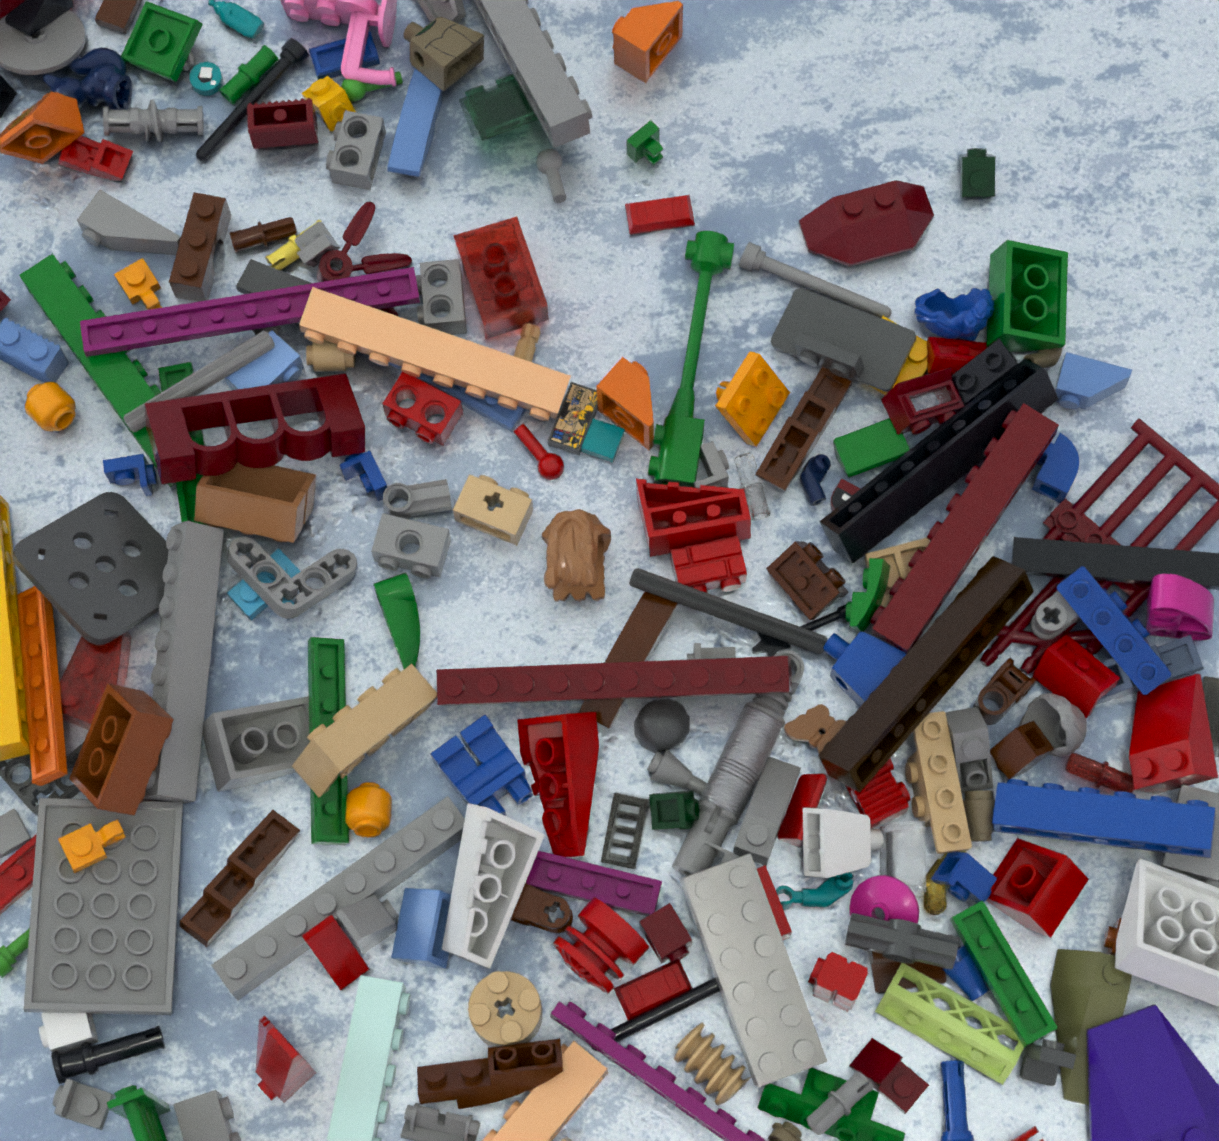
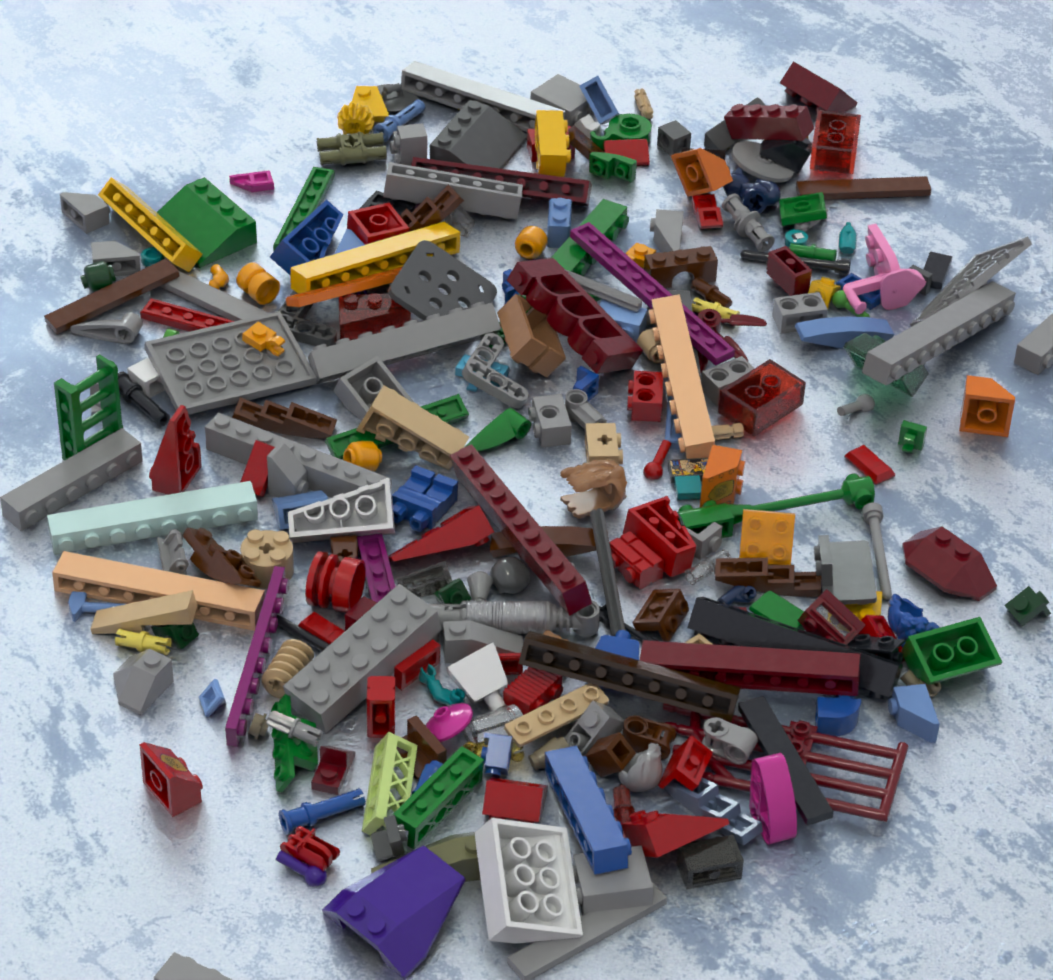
camera: 60 degrees right, 30 degrees down
dark orange brick [69,683,174,816] -> none
light grey bracket [295,222,340,267] -> none
dark tan torso [403,17,484,91] -> none
dark grey piece [845,913,959,970] -> none
green slope [846,558,890,632] -> none
blue bracket [1057,566,1171,695] -> none

